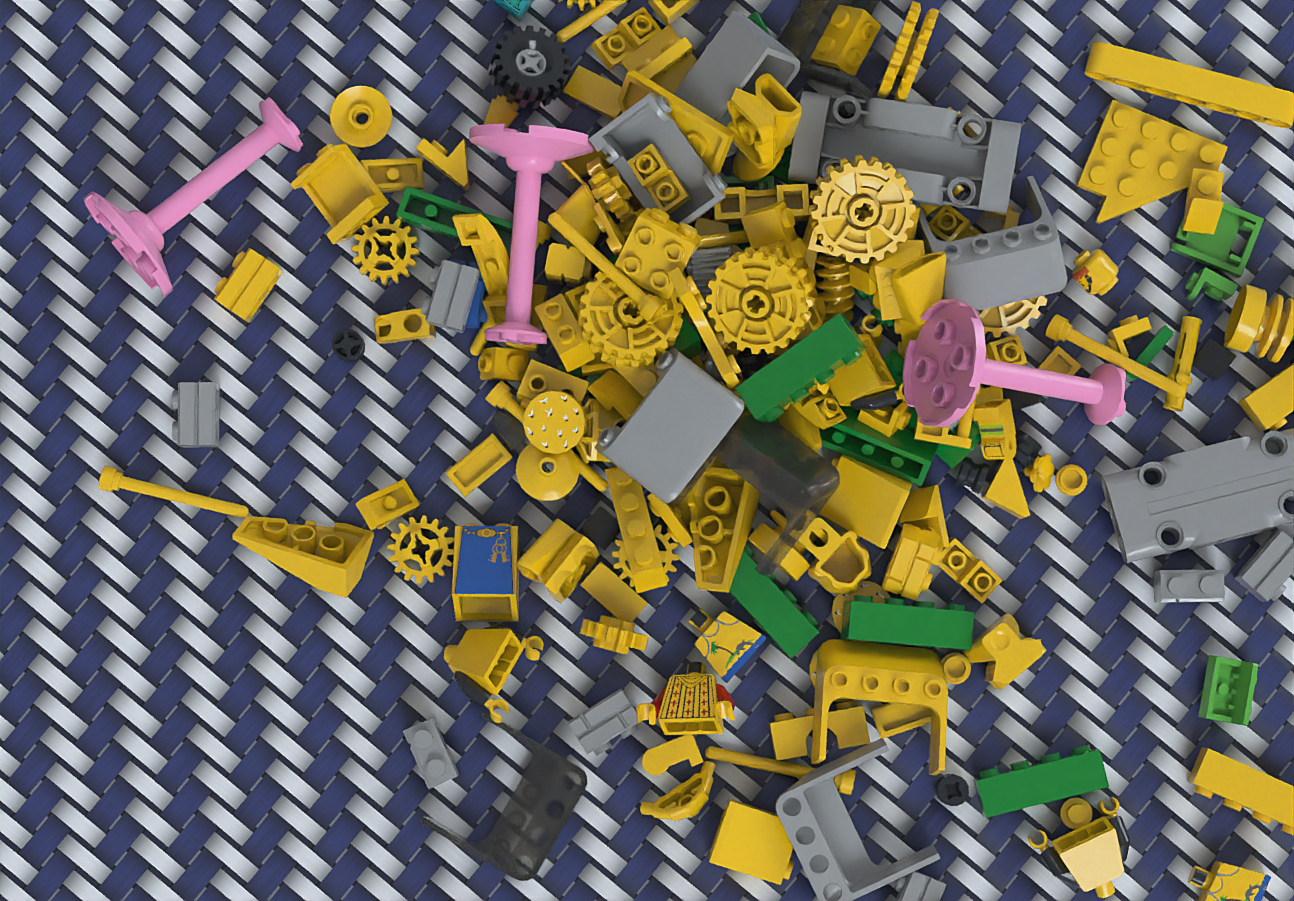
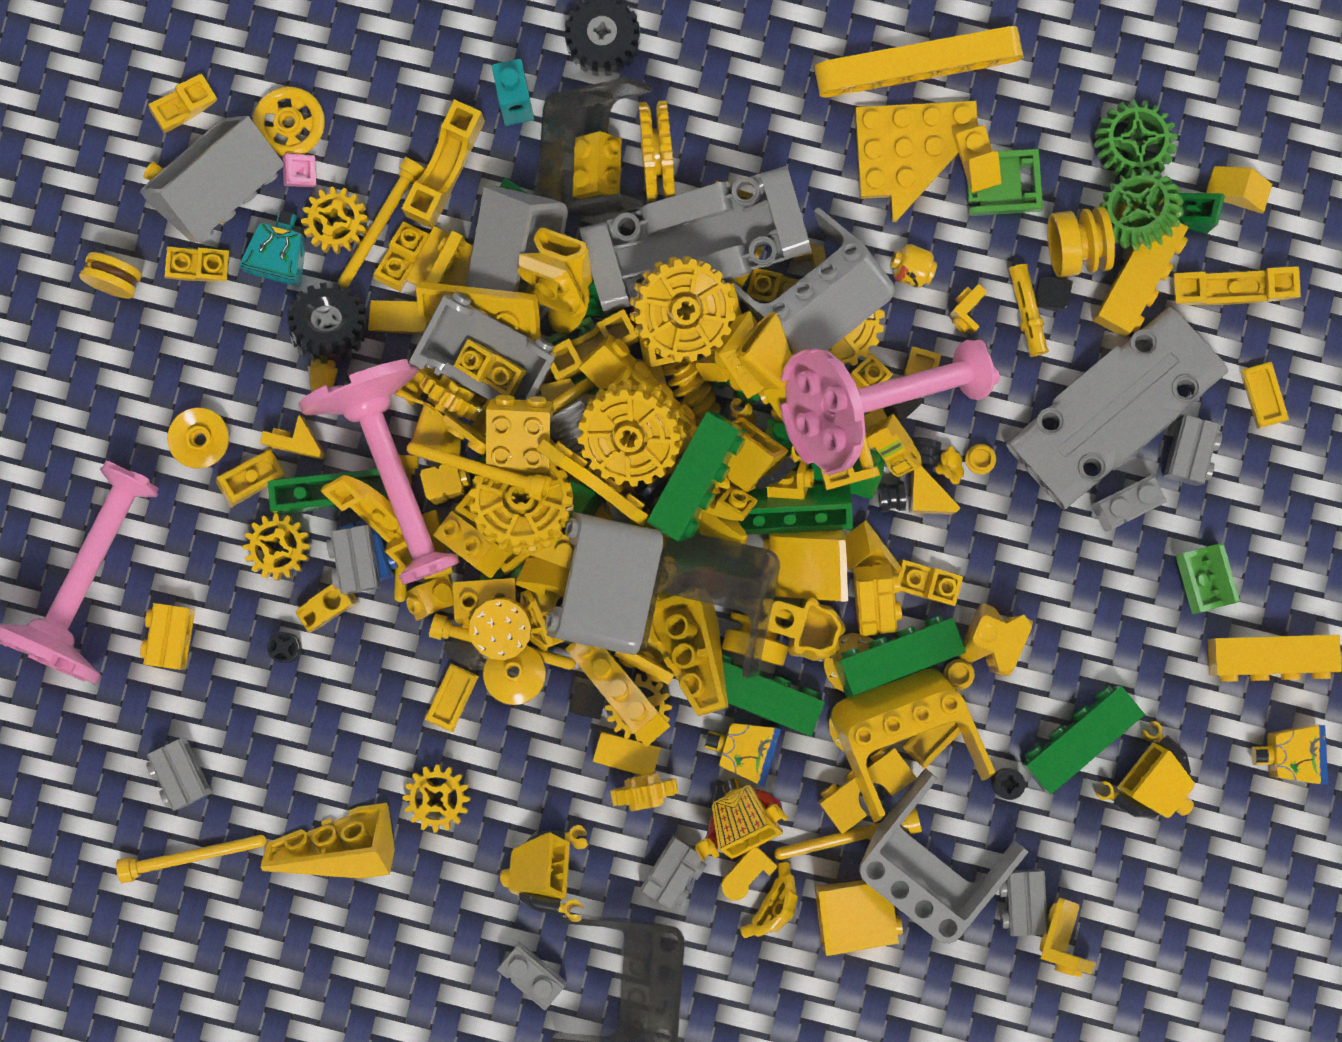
camera: 25 degrees left, 0 degrees up
yellow panel [291,143,389,244] -> none
yellow slope [355,479,420,531] -> none
slope [452,523,519,622] -> none
yellow piece [516,518,600,604] -> none
yellow piece [1045,314,1185,397] -> none
yellow plate [1060,797,1092,829] -> none
green tile [1125,325,1174,383] -> none
bright green bracket [1185,267,1238,301] -> none

